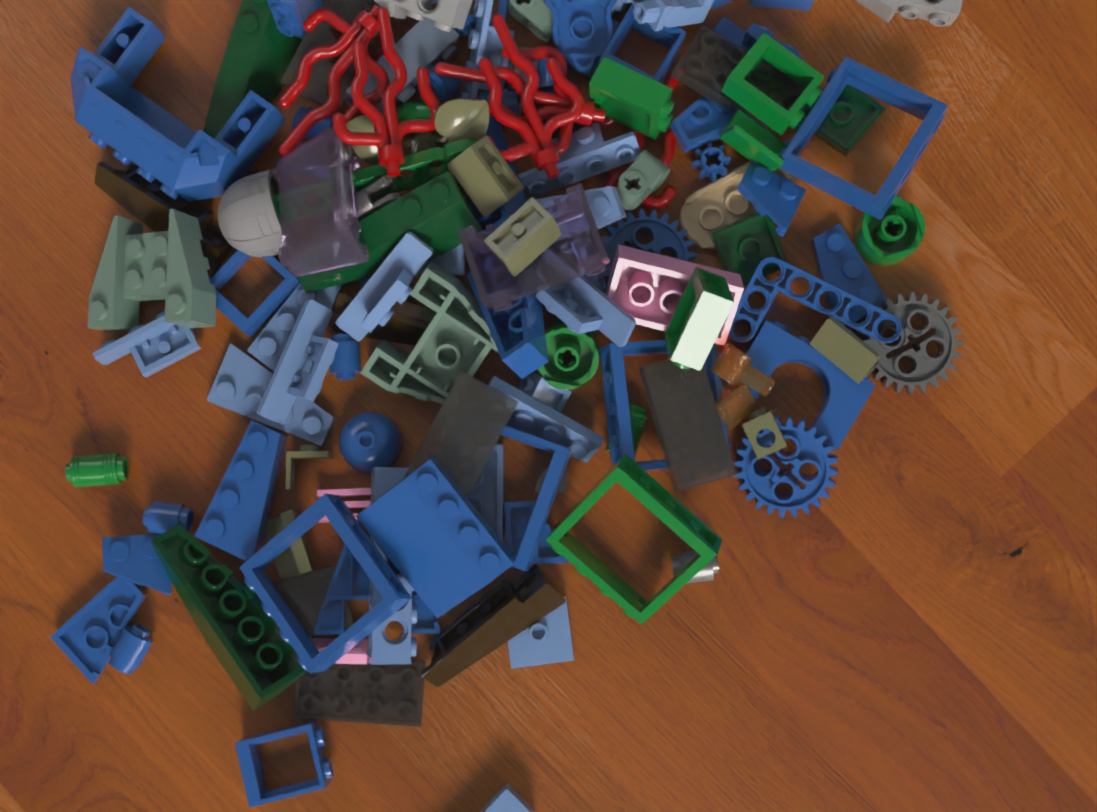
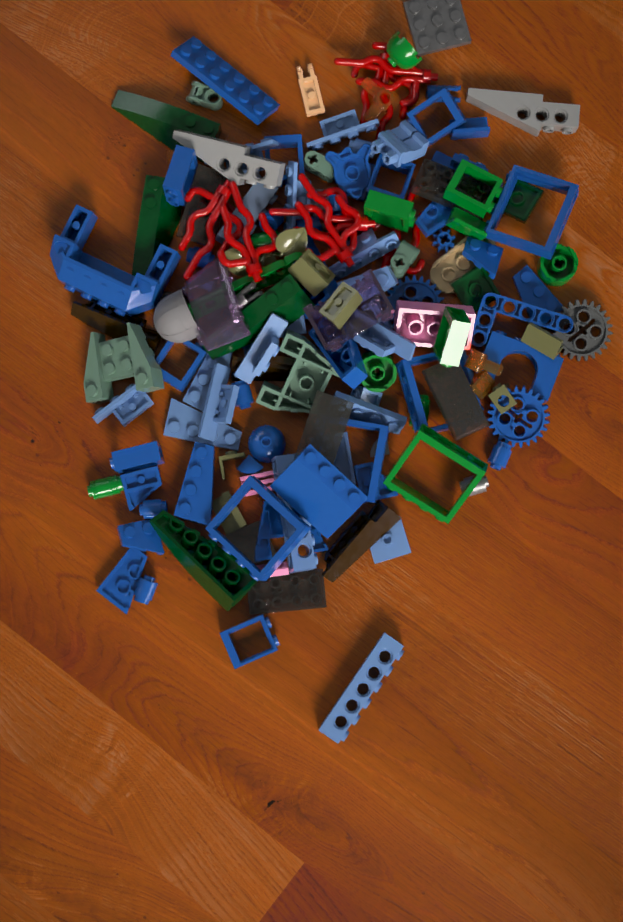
camera: 10 degrees left, 0 degrees up
none -> blue window [109,441,165,474]
none -> blue wing [120,465,163,511]
none -> blue tile [237,455,264,474]
none -> blue brick [487,441,512,471]

